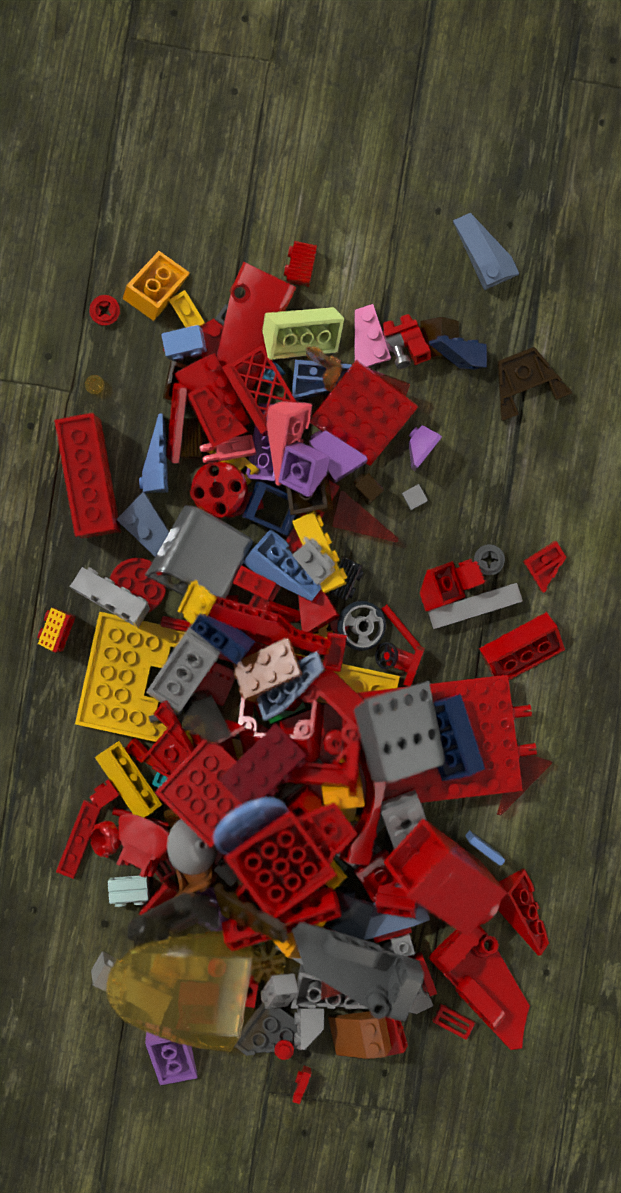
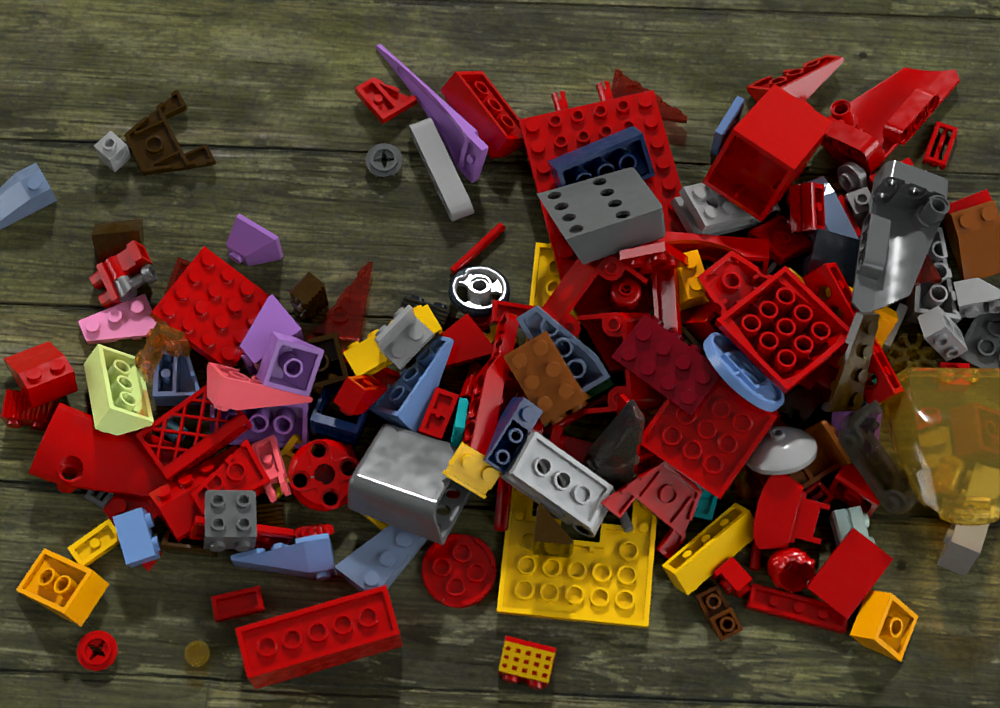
camera: 90 degrees left, 20 degrees down
light grey wedge [70,567,150,628] -> none
red piece [375,642,425,686] -> none
light grey tile [402,484,428,510] -> none
red slope [420,561,465,611] -> none
dark blue slope [429,336,487,370] -> none
red brick [456,559,485,590] -> none
none -> red slope [4,341,78,409]
none -> light grey brick [94,131,131,172]
none -> dark grey bracket [203,490,257,552]
none -> red tile [211,585,265,623]
none -> red gear [294,523,334,538]
none -> red slope [333,374,388,416]
none -> medium lavender plate [376,44,489,183]
none -> teal tile [450,397,469,447]
none -> dark brown slope [533,504,574,558]
none -> reddish brown slope [694,585,743,641]
none -> red tile [806,528,893,619]
none -> light grey plate [837,161,868,193]
none -> light orange slope [850,590,919,662]

